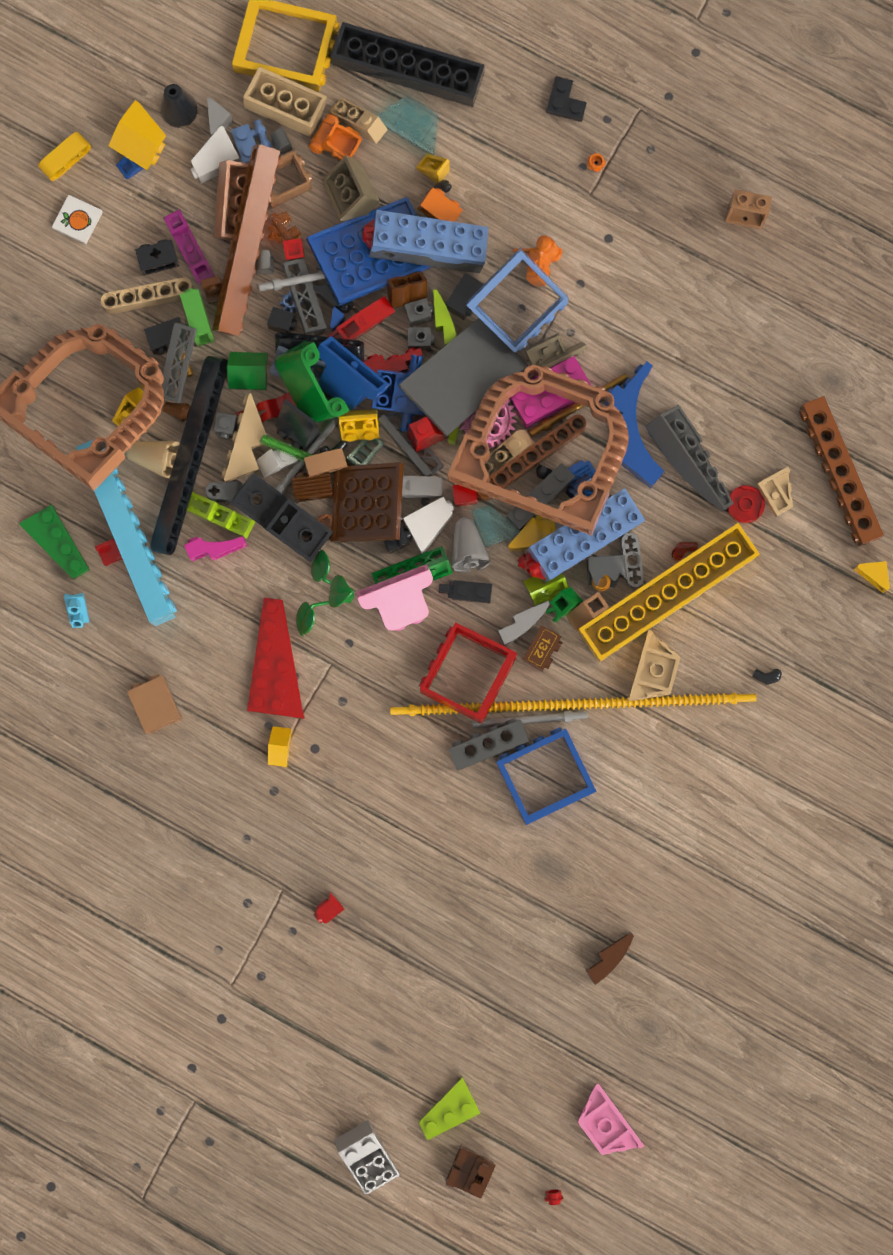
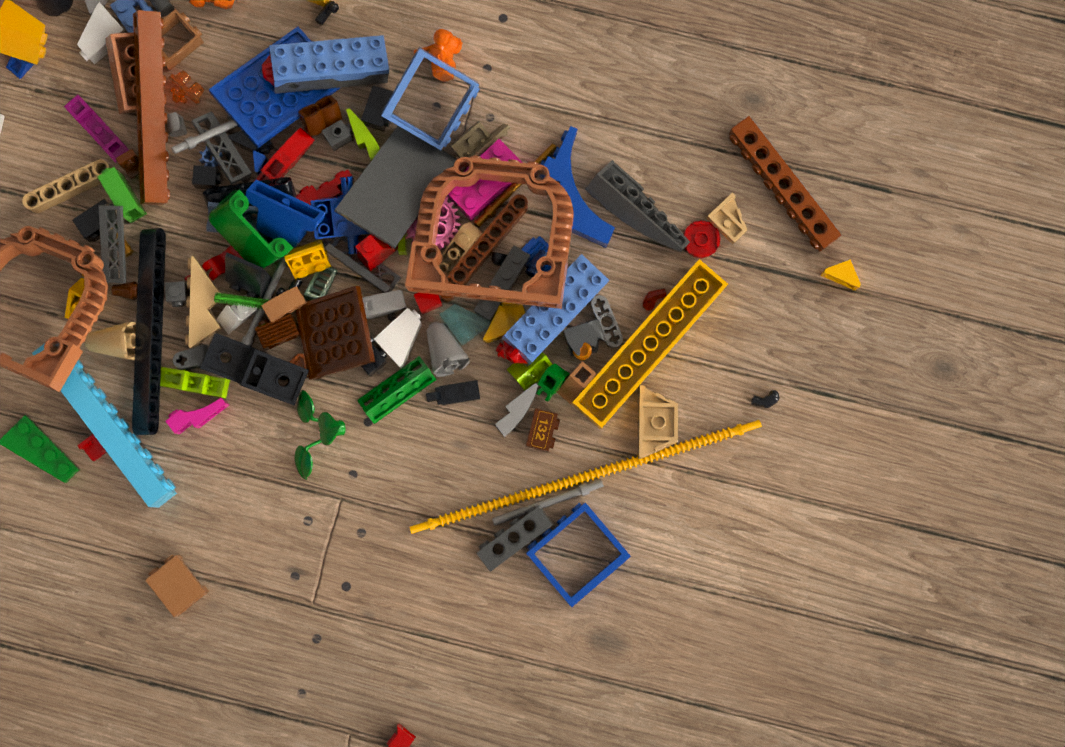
camera: 20 degrees left, 0 degrees up
medium azure hips [64,593,89,628] -> none
black brick [135,239,180,276] -> none
green slope [227,352,268,390] -> none
red wing [247,597,305,719] -> none
yellow slope [268,726,292,767] -> none
red panel [283,238,305,260] -> none
dark tan slope [322,155,380,222] -> none
bright pink brick [355,564,433,631] -> none
dark grey brick [408,327,435,351] -> none
orange brick [416,187,463,222] -> none
red window [419,622,517,724] -> none
reddish brown slope [586,932,634,985] -> none

